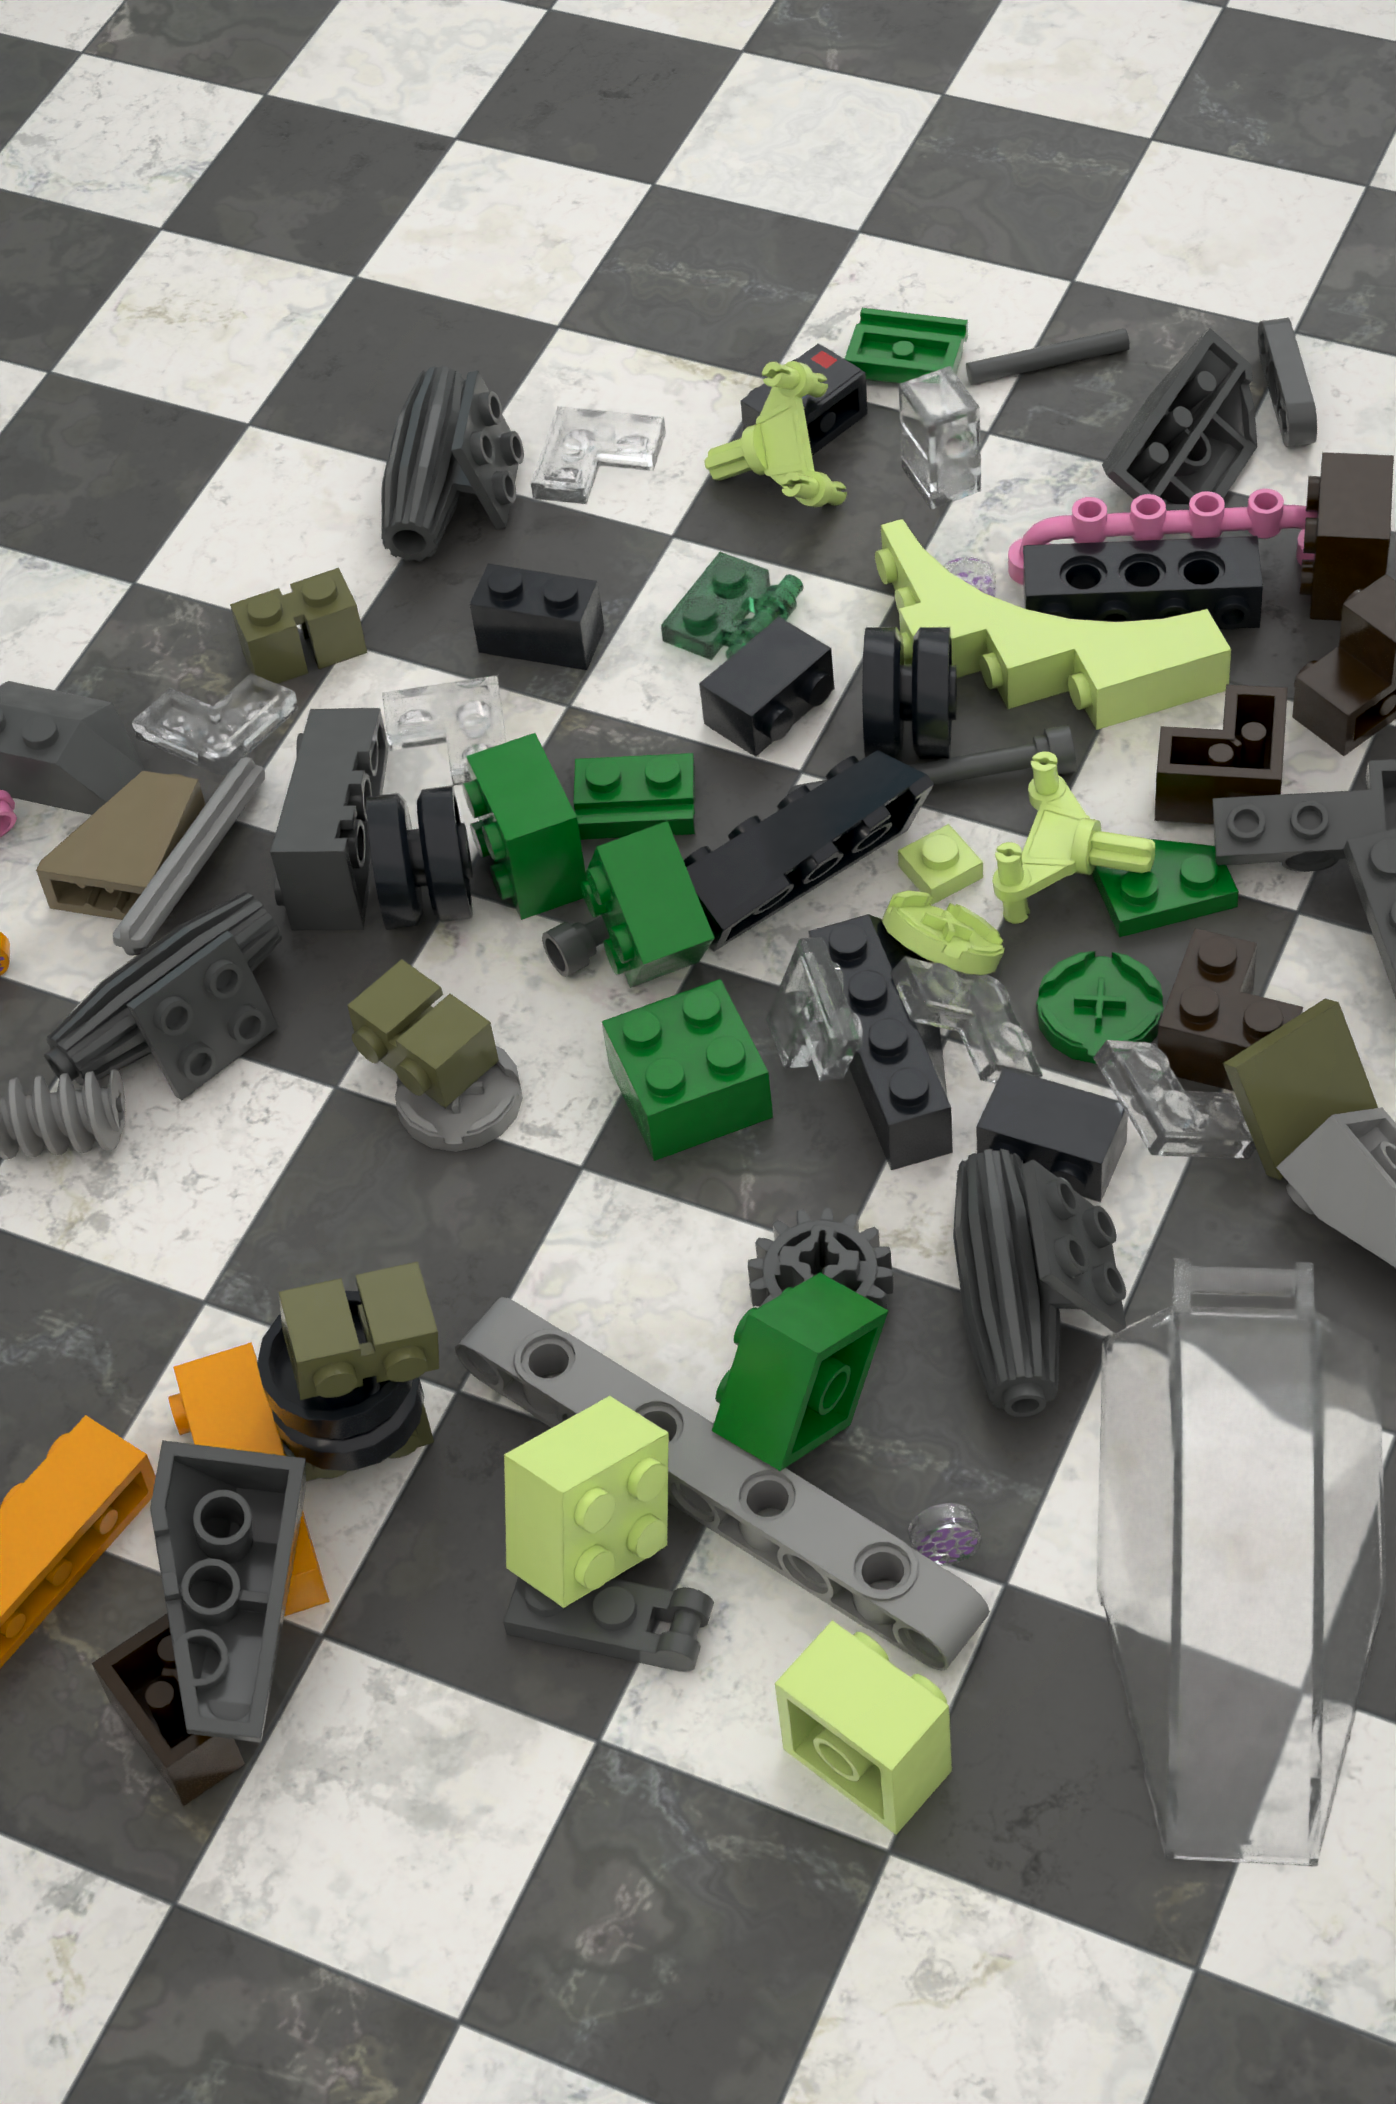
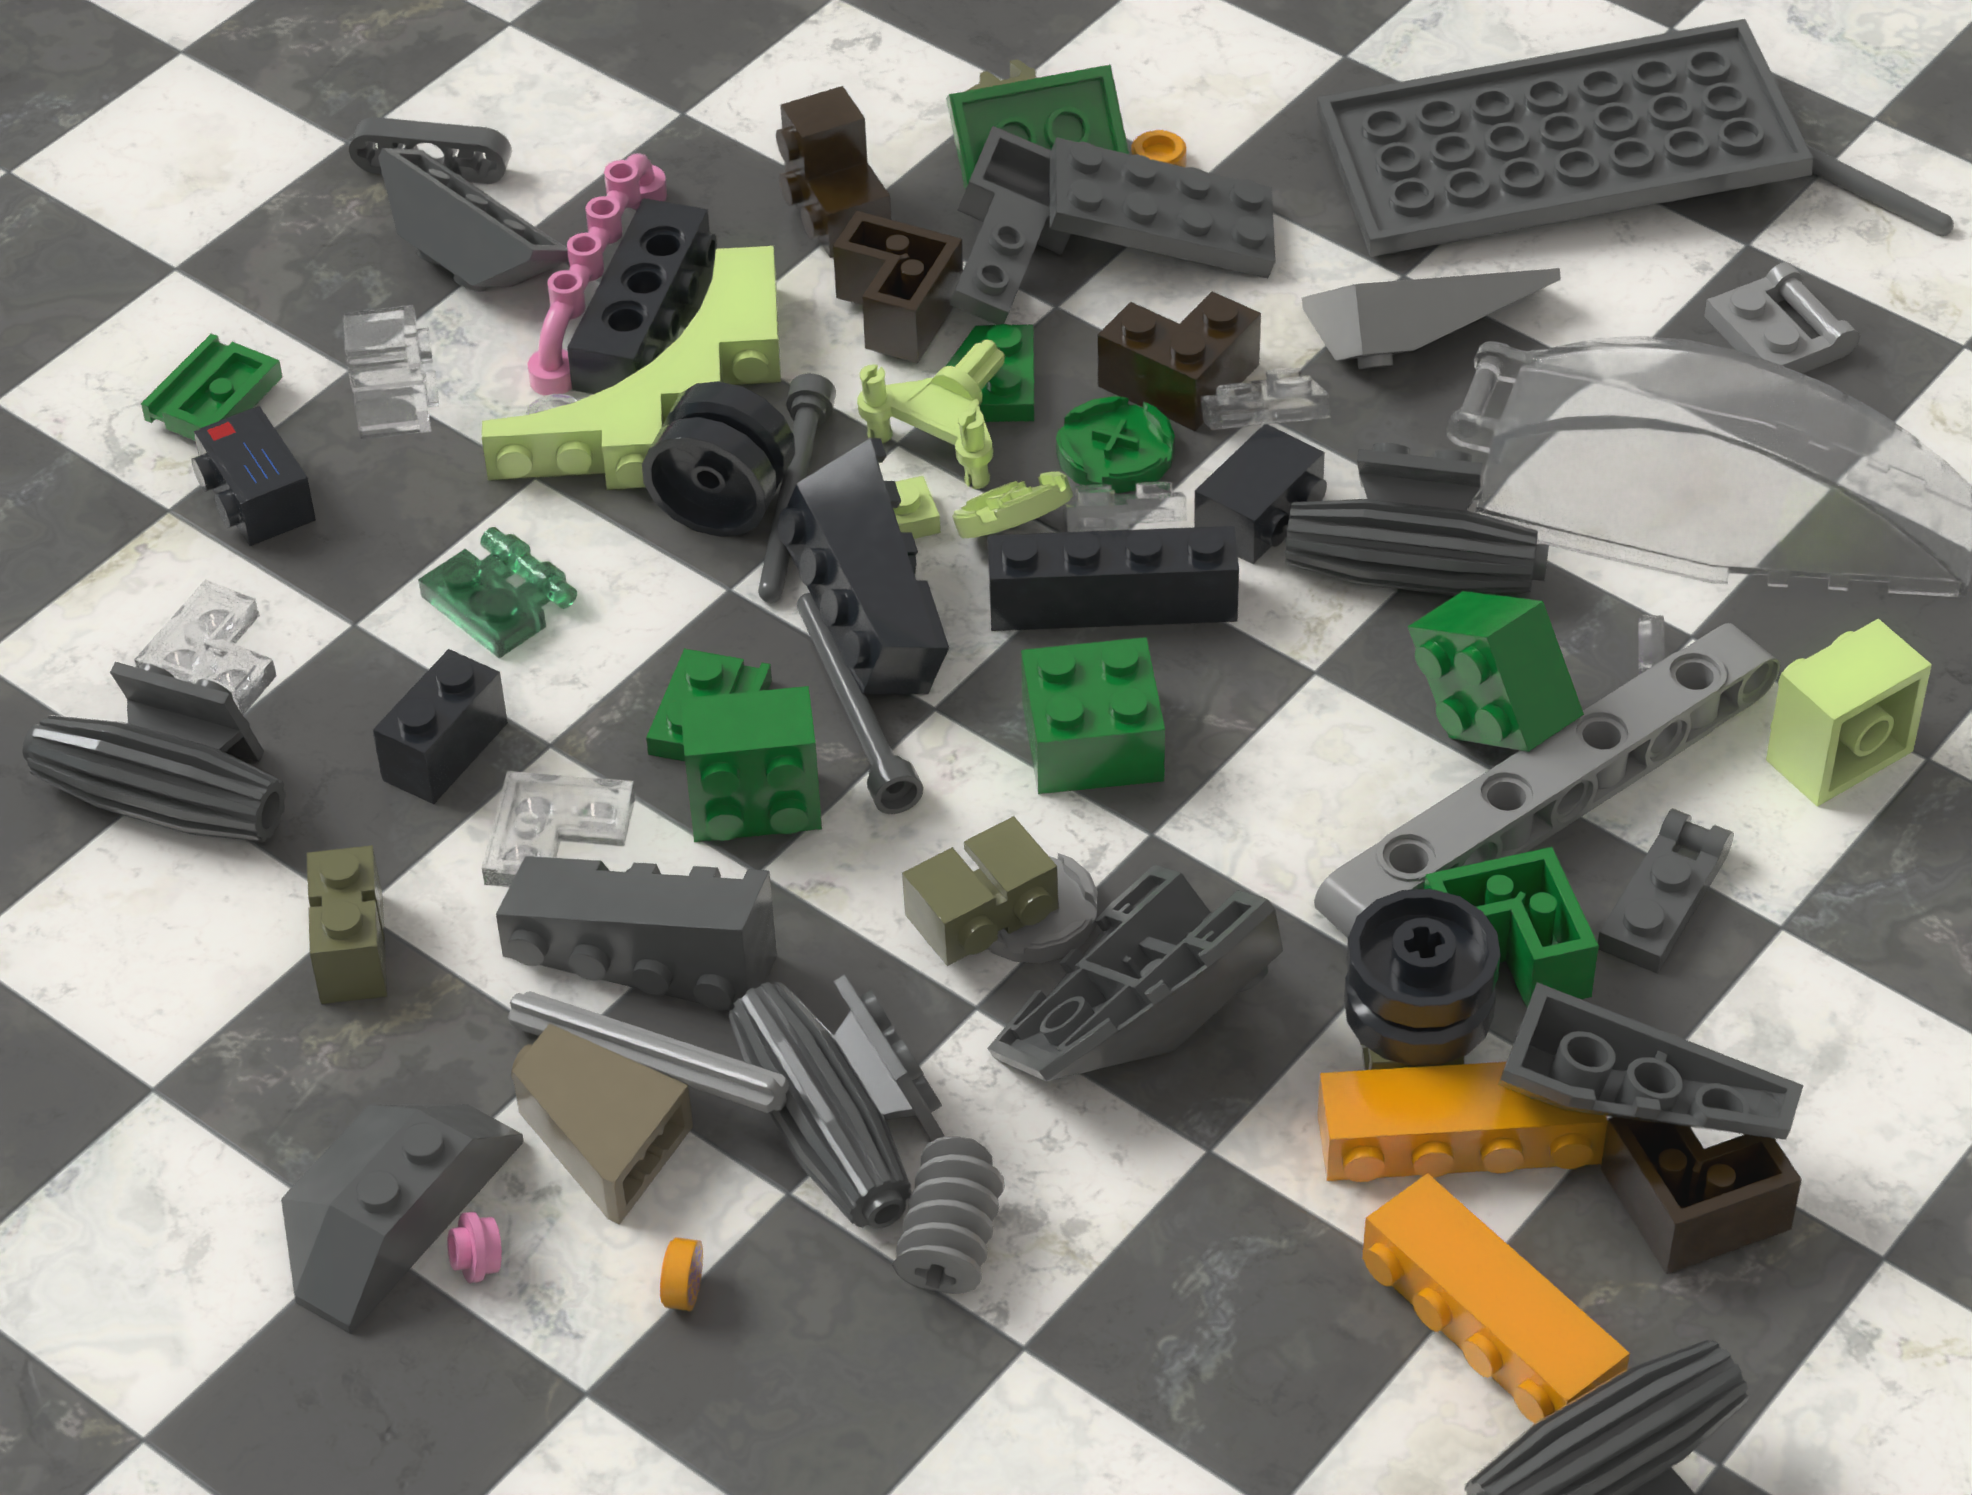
camera: 80 degrees left, 5 degrees down
clear plate [132,673,299,777] -> none
olive piece [279,1261,439,1400] -> none
black wheel [366,785,473,930] -> none
yellowish green brick [504,1396,669,1608] -> none
green brick [581,821,714,988] -> none
black brick [699,617,835,757] -> none
yellowish green axle [704,361,847,507] -> none
dark grey gear [747,1207,894,1309] -> none
clear plate [766,937,863,1081] -> none
dark grey bar [966,328,1130,384] -> none
olive tile [1223,998,1378,1180] -> none
dark brown brick [1300,452,1394,621] -> none
none -> dark grey wedge [987,865,1283,1081]
none -> green brick [1424,847,1599,1007]

